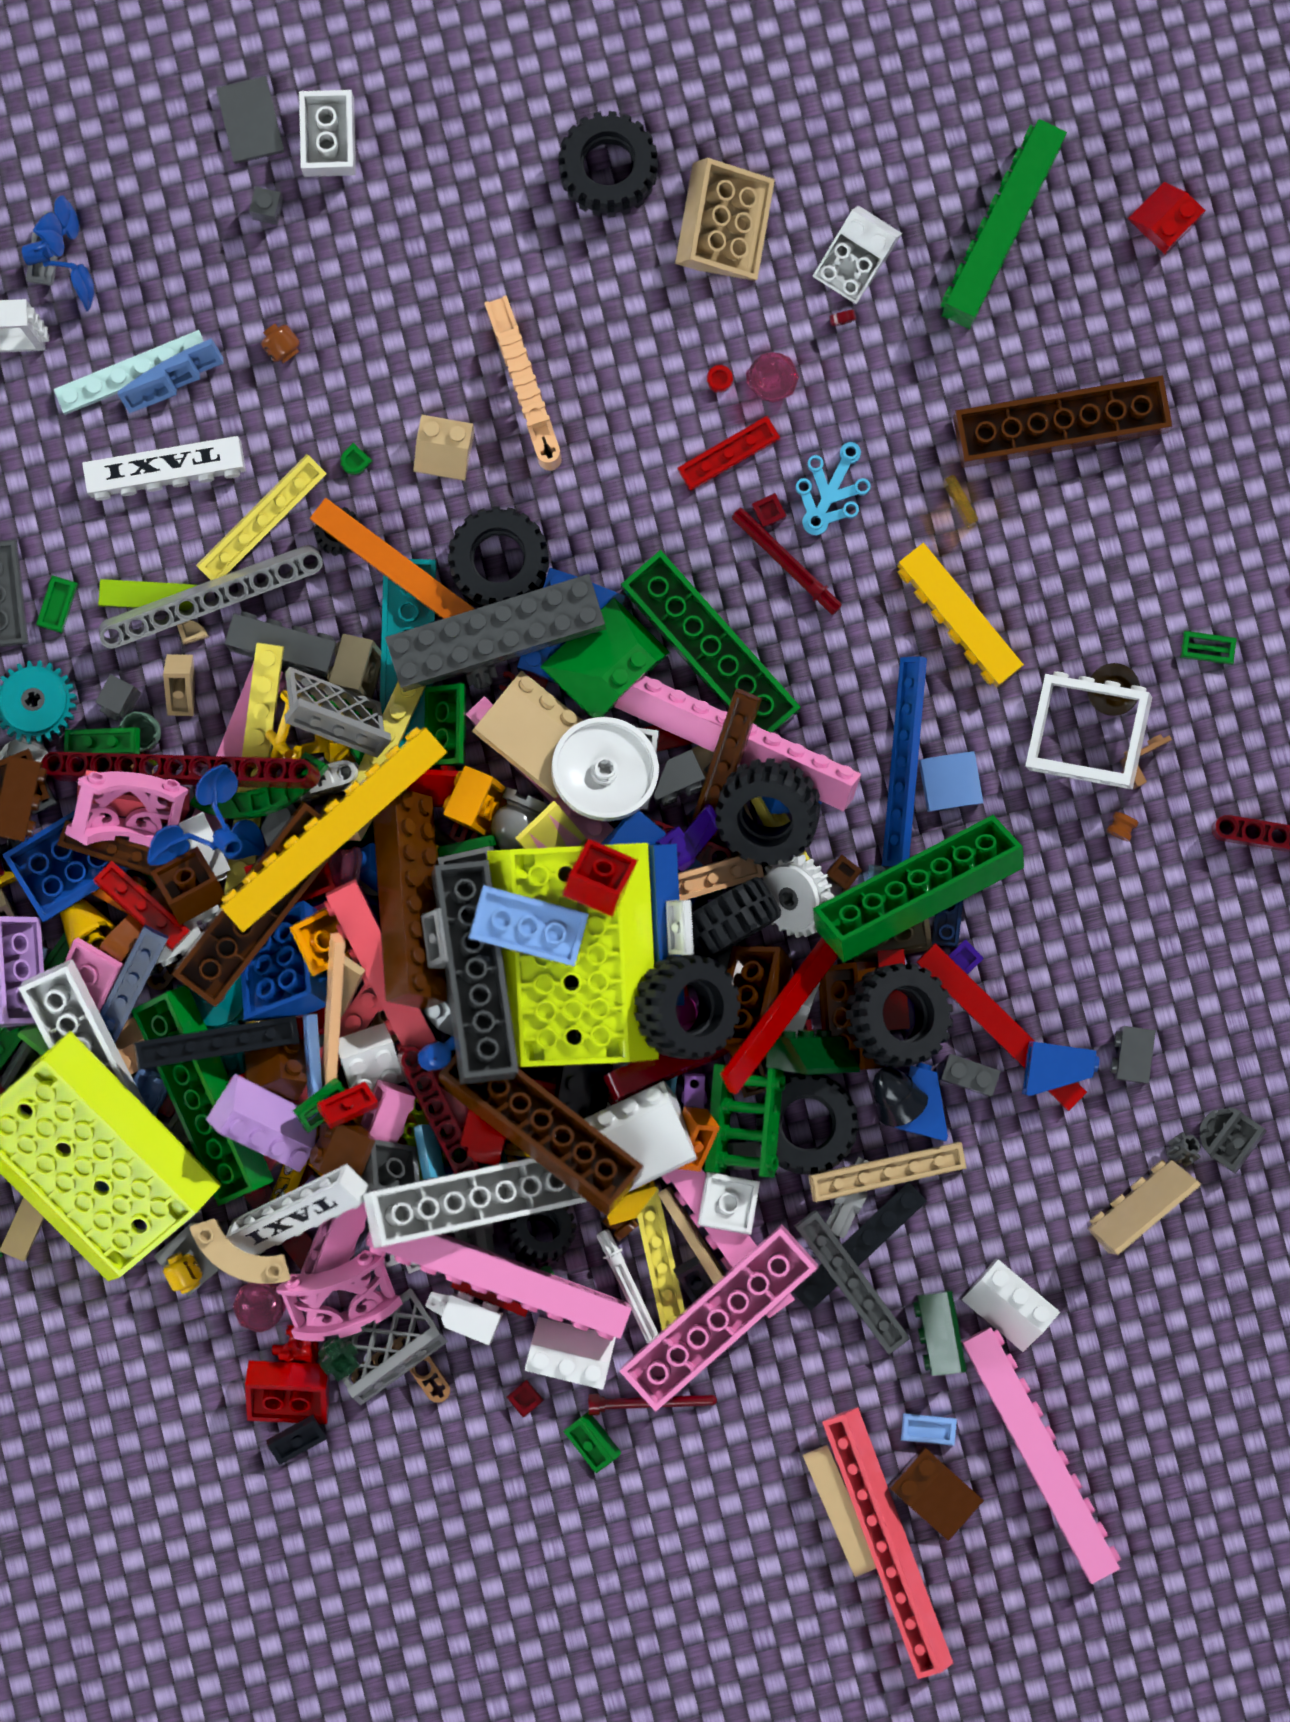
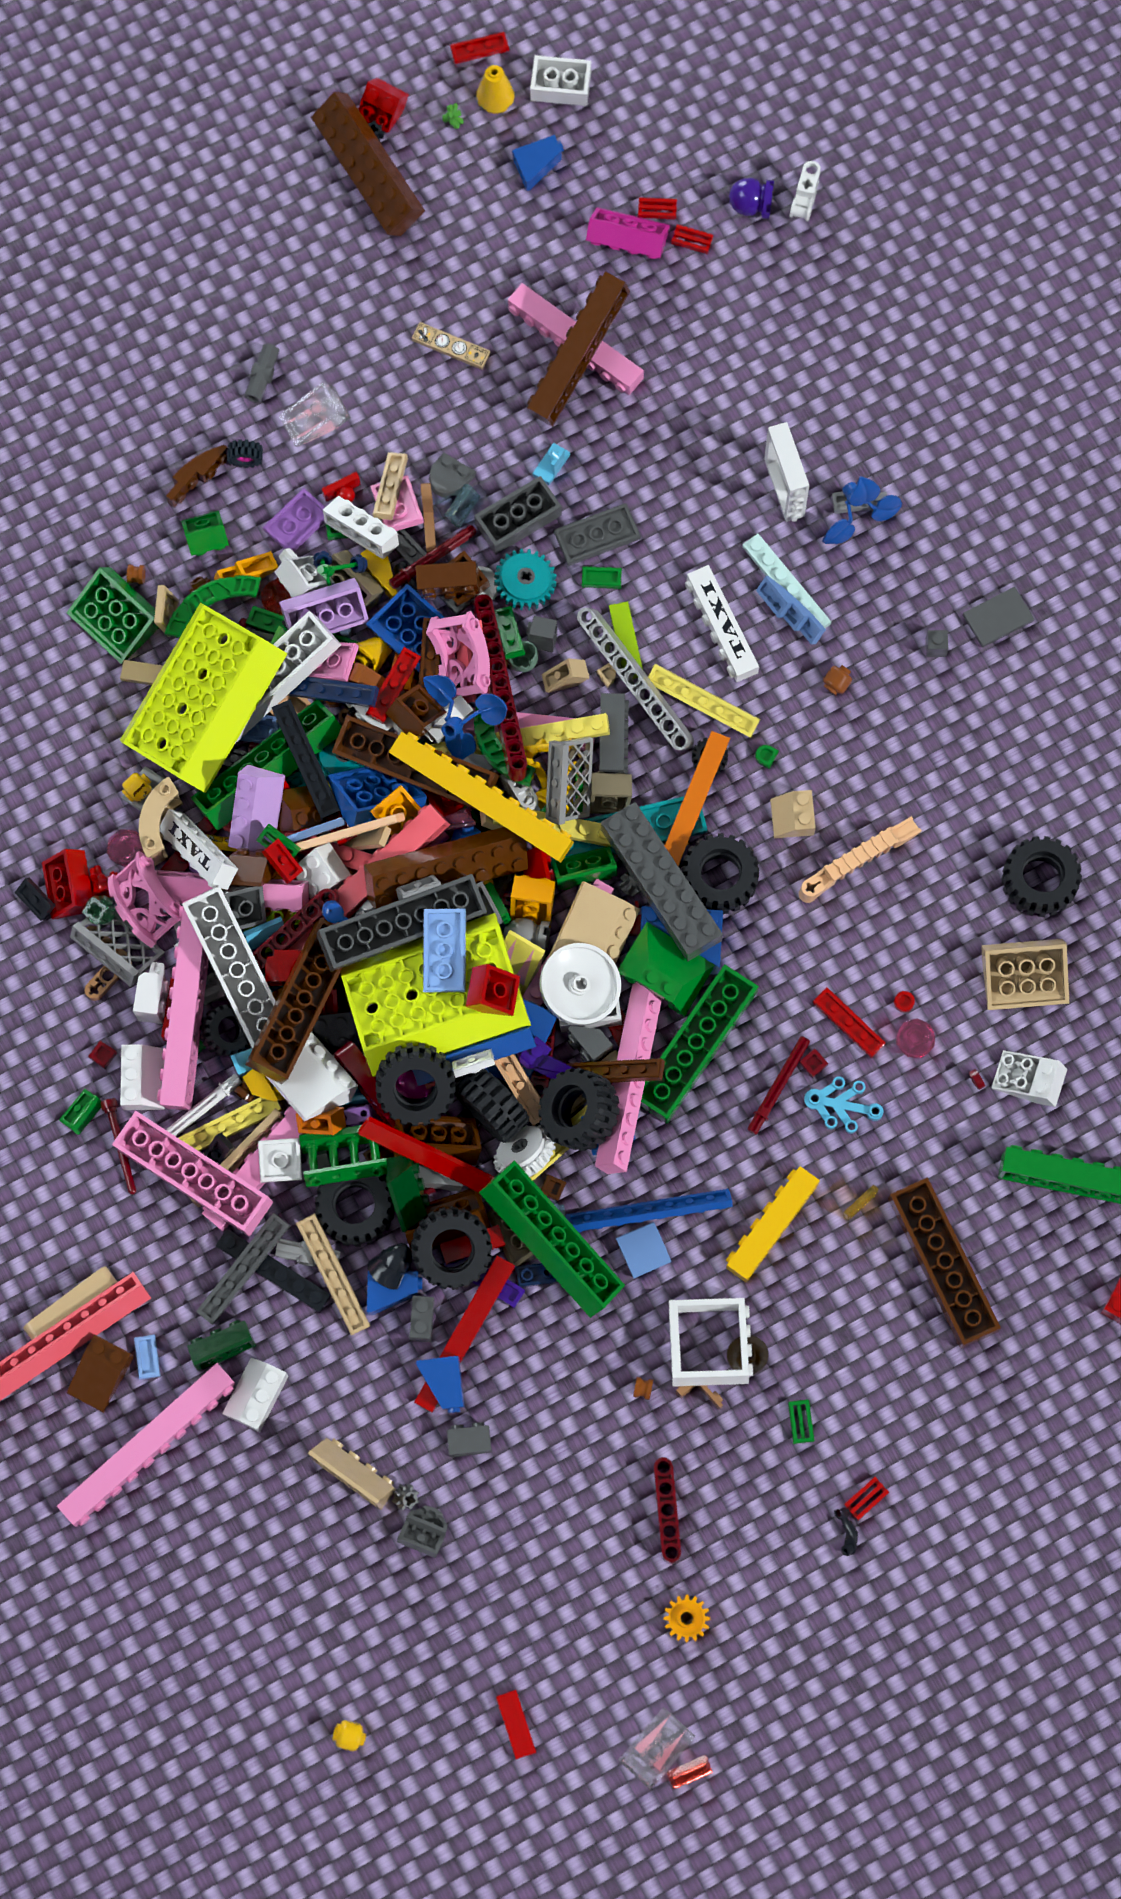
camera: 75 degrees right, 10 degrees down
white brick [299,90,356,177] -> none
none -> medium azure slope [230,1048,252,1078]

